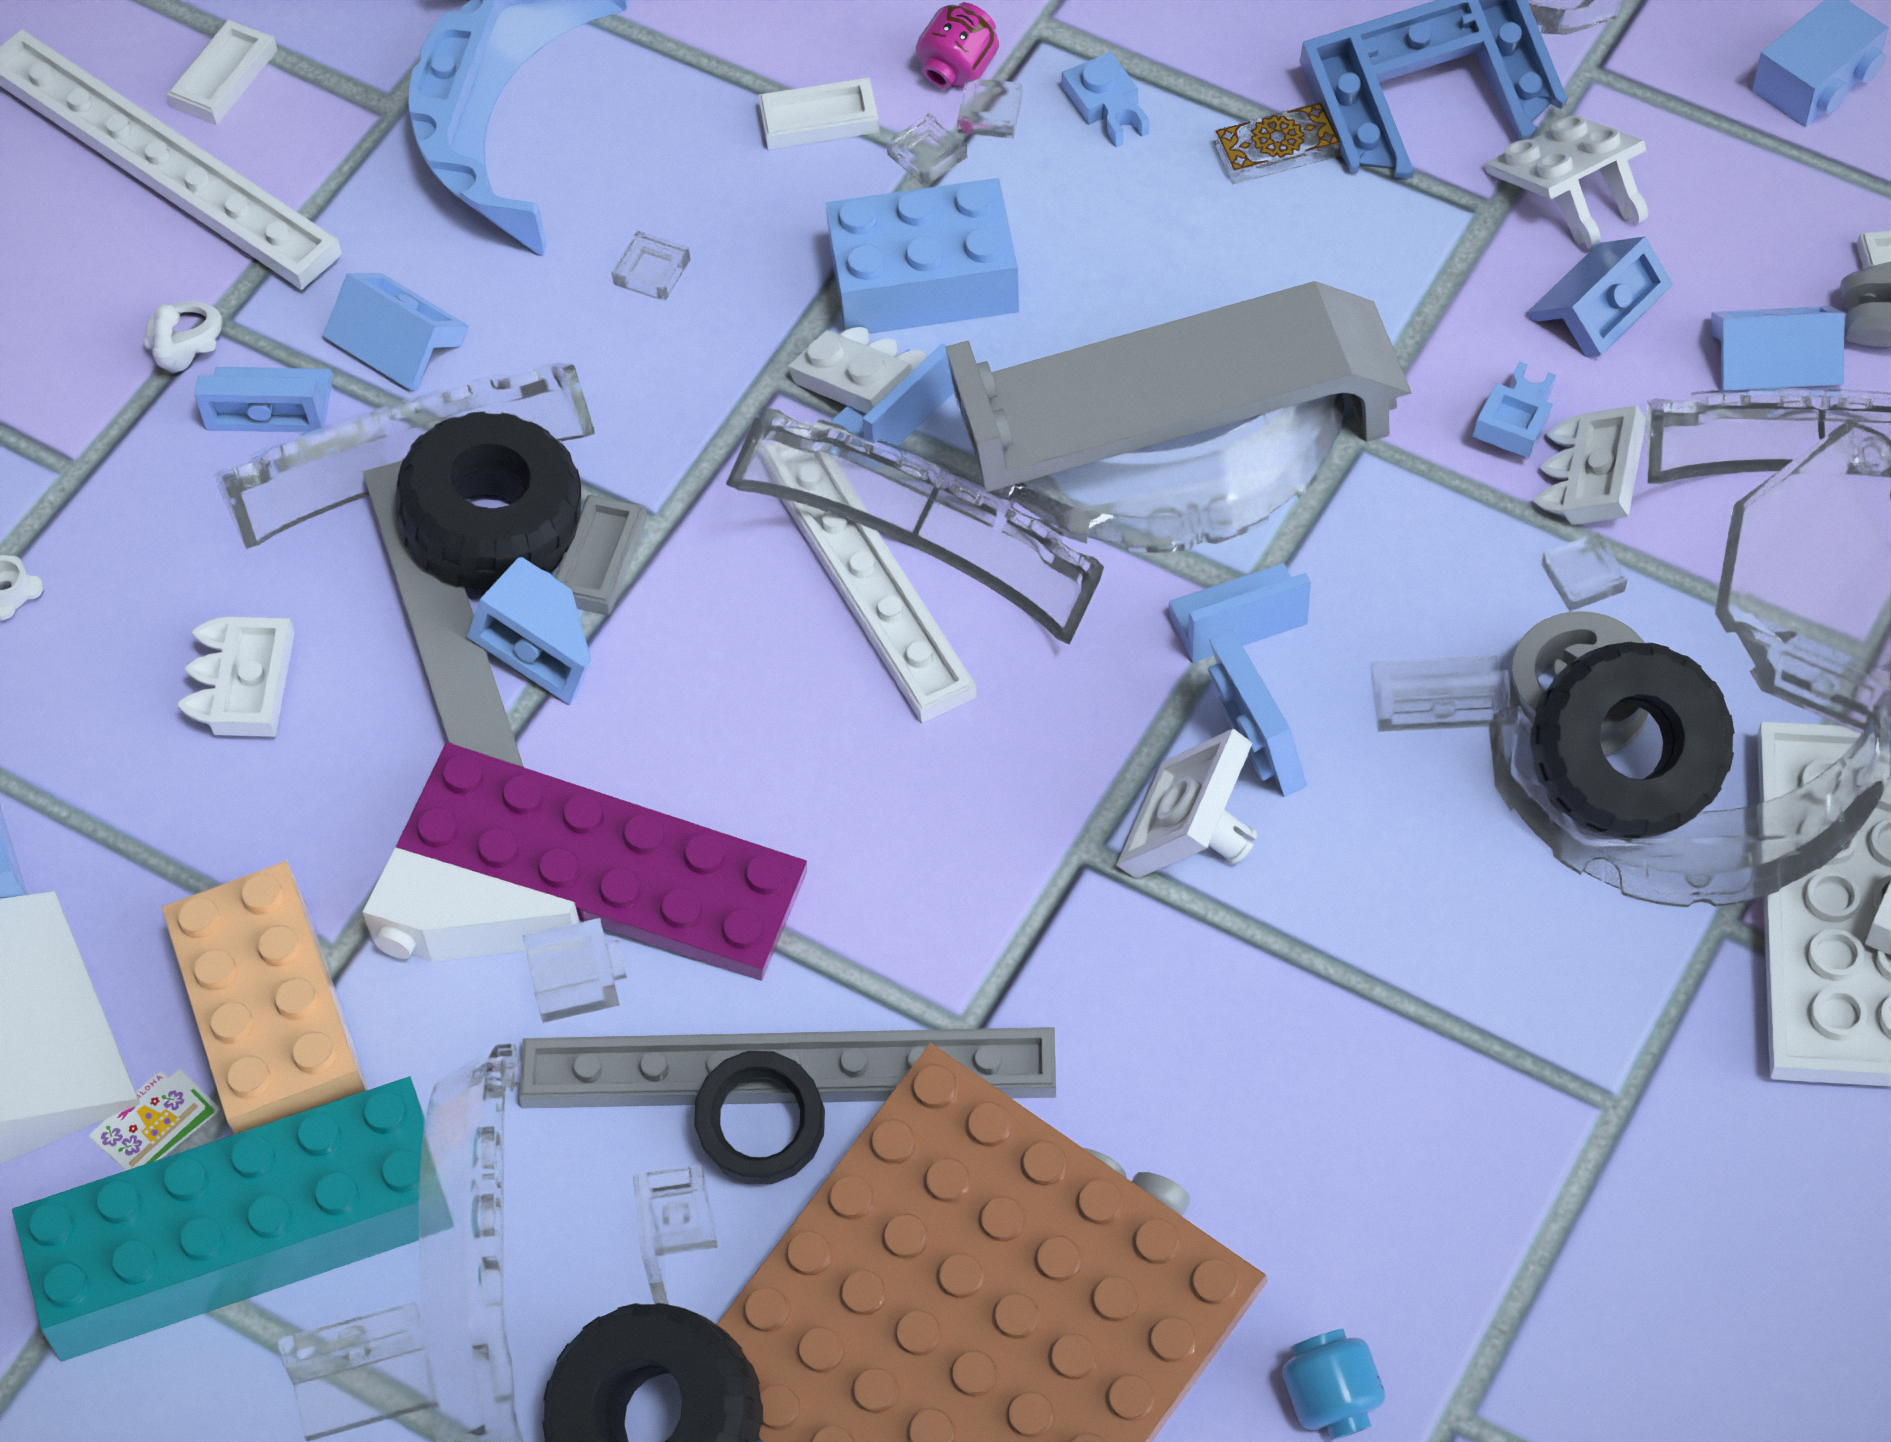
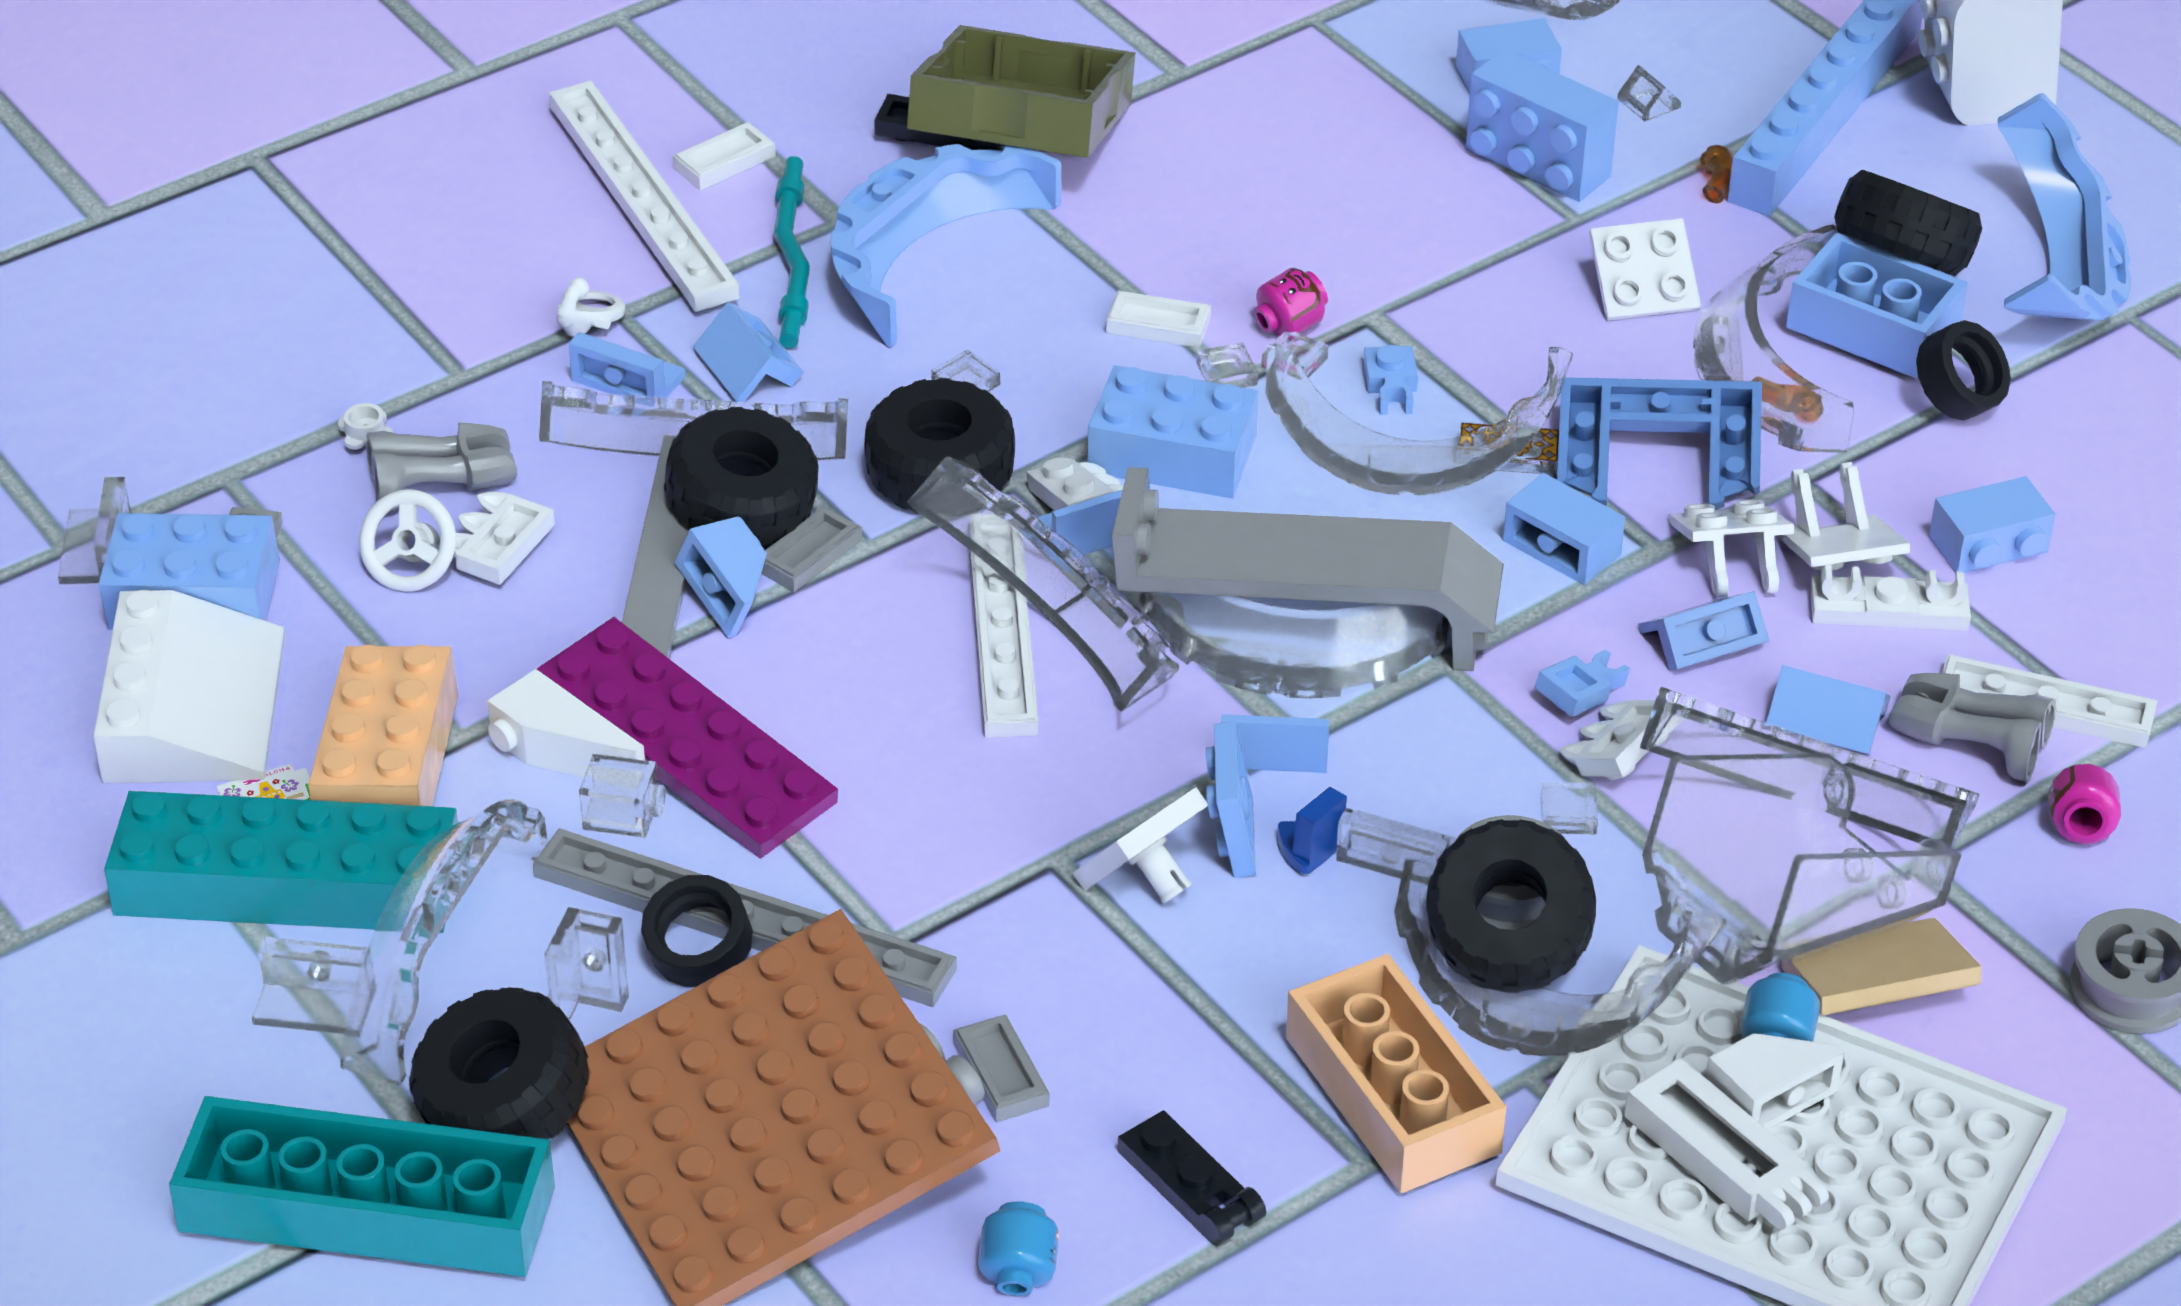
camera: 20 degrees right, 15 degrees down
none -> white piece [359,489,456,592]
none -> light grey piece [366,422,517,512]
none -> teal bar [774,156,810,349]
none -> black tyre [864,378,1015,516]
none -> light grey tile [953,1014,1050,1123]
none -> black plate [1118,1110,1267,1246]
none -> clear windscreen [1265,344,1573,496]
none -> blue tile [1277,786,1347,874]
none -> light nougat brick [1286,954,1507,1194]
none -> light blue brick [1503,473,1625,586]
none -> white plate [1778,462,1910,571]
none -> white plate [1810,565,1971,631]

